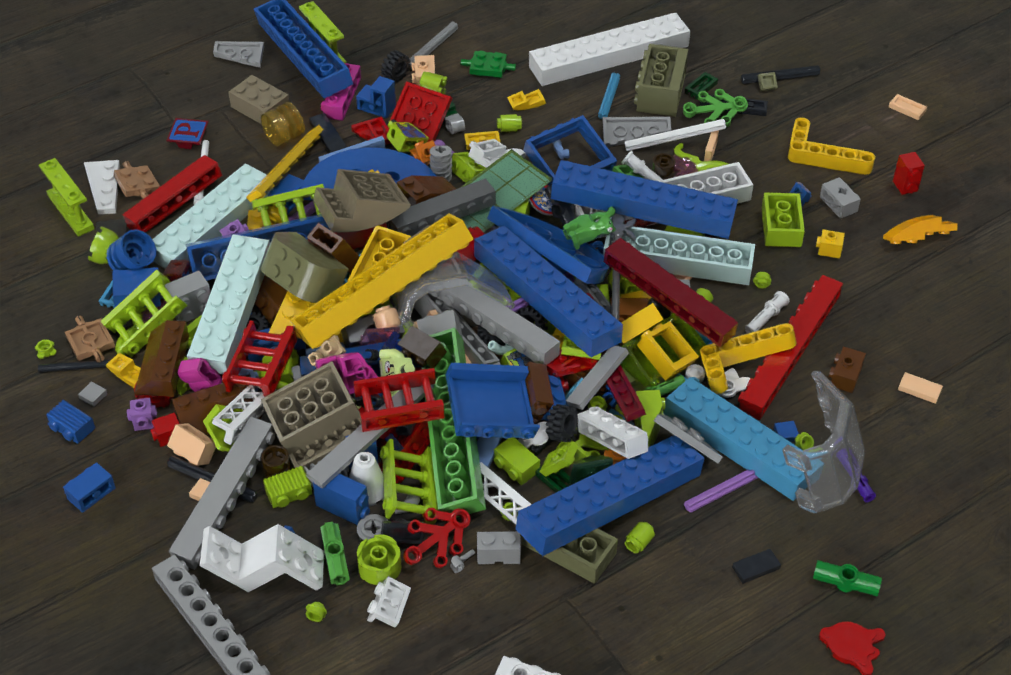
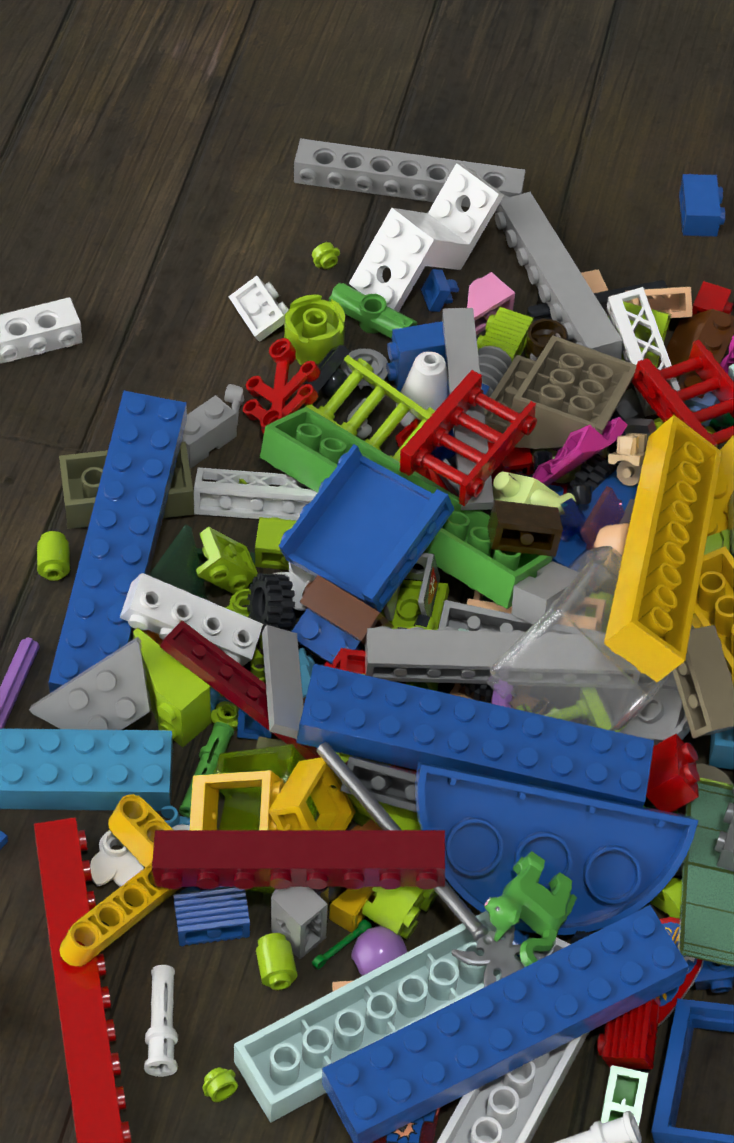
camera: 135 degrees right, 5 degrees up
none -> bright pink slope [467,272,515,335]

